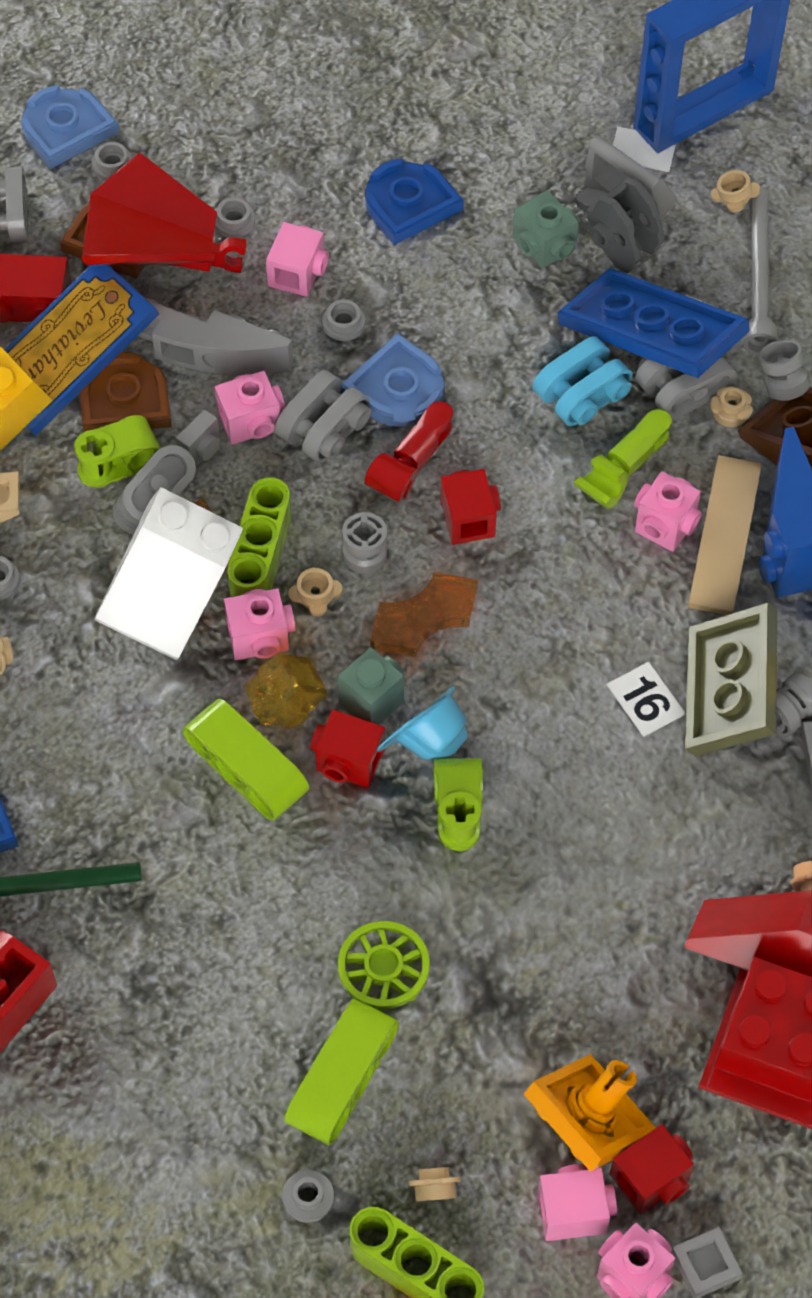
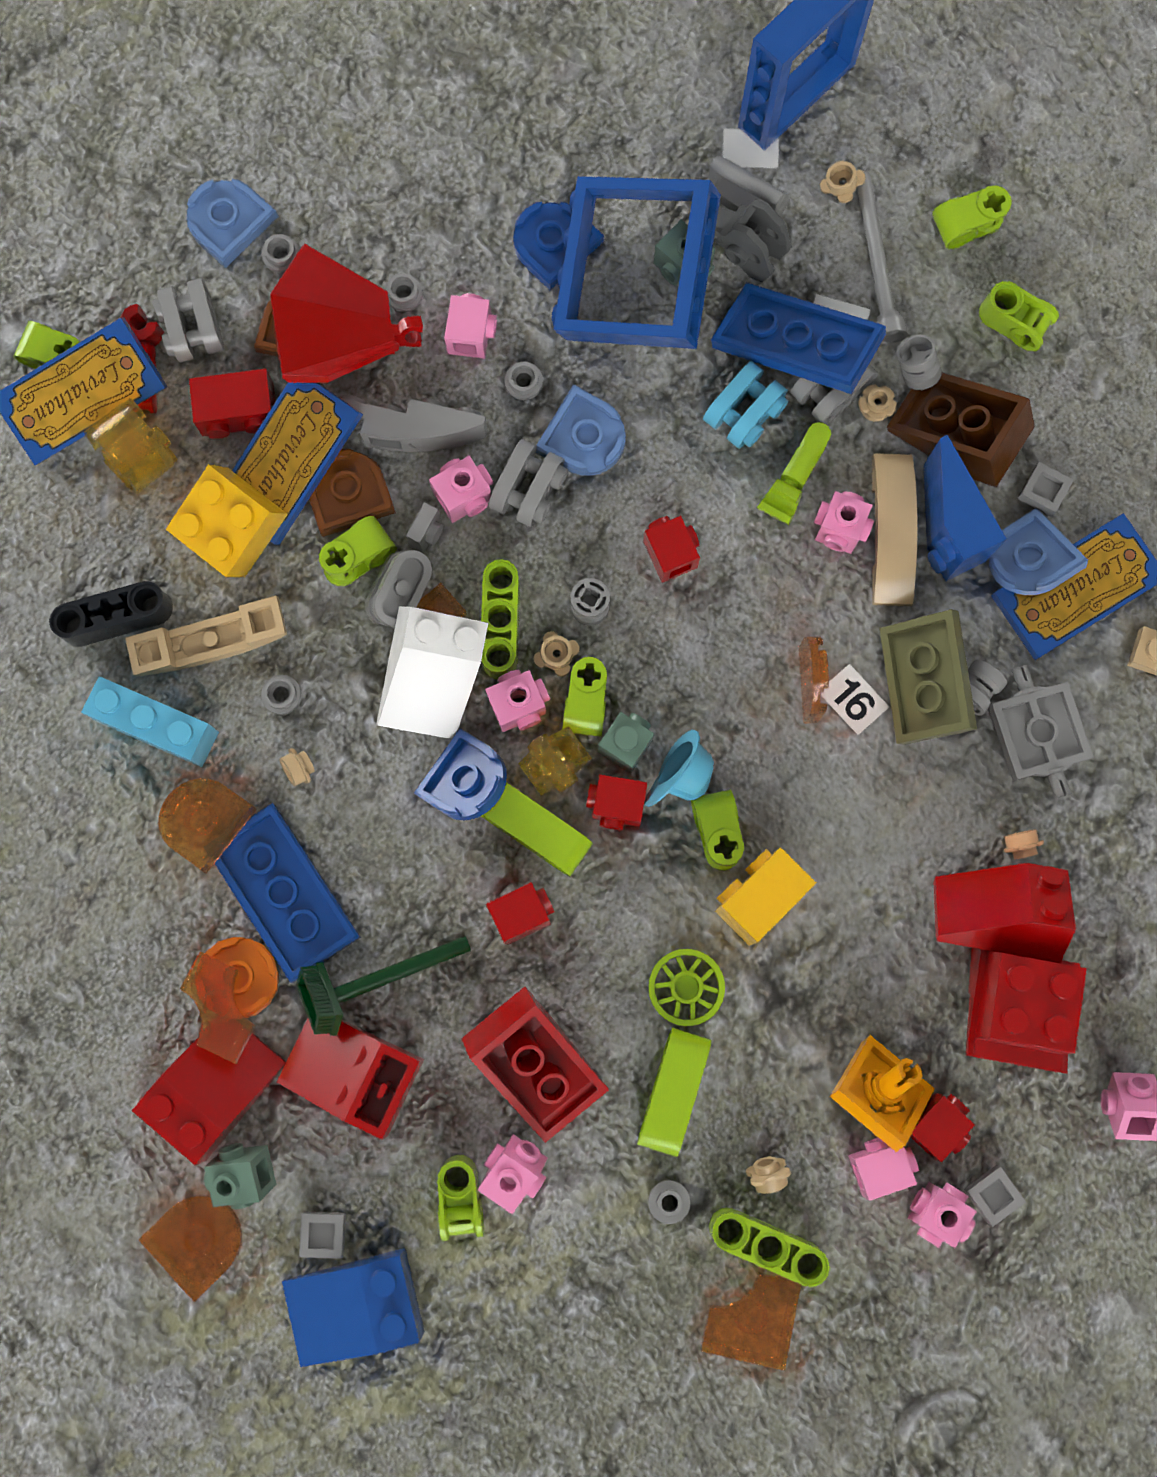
camera: 10 degrees left, 20 degrees up
red piece [364,401,453,502] -> none
clear orange tile [370,572,478,657] -> none
none -> tile [414,728,507,820]
none -> lime piece [437,1154,484,1241]
none -> red slope [461,986,609,1143]
none -> bright pink brick [478,1134,548,1214]
none -> red brick [486,882,555,945]
none -> blue window [552,176,721,349]
none -> lime piece [562,657,607,737]
none -> yellow brick [715,847,816,946]
none -> clear orange tile [799,636,829,724]

